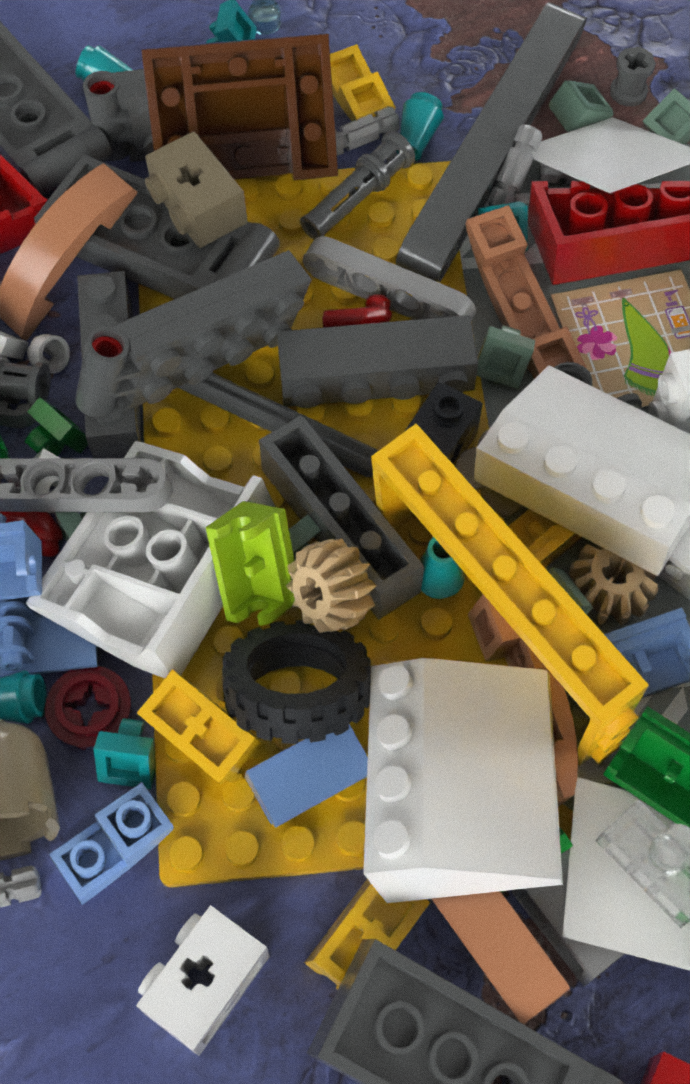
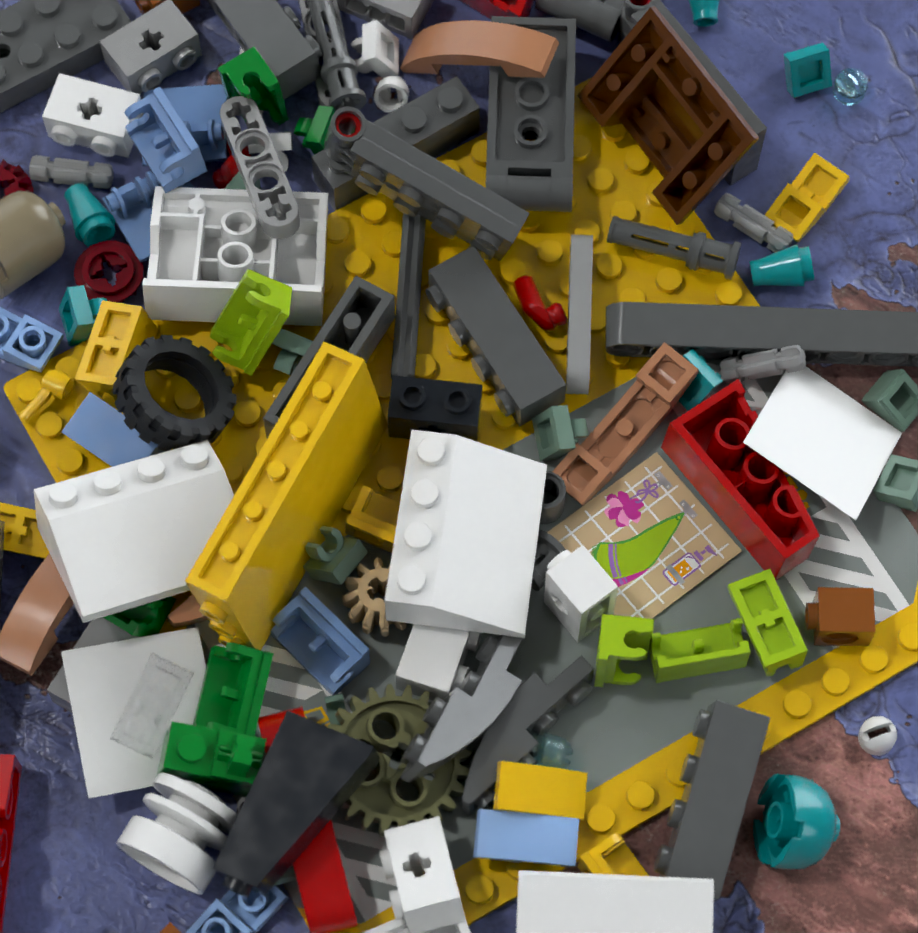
camera: 65 degrees right, 5 degrees up
dark tan brick [145,131,248,249] -> none
tan gear [286,538,377,633] -> none
none -> yellow hand [19,370,75,423]

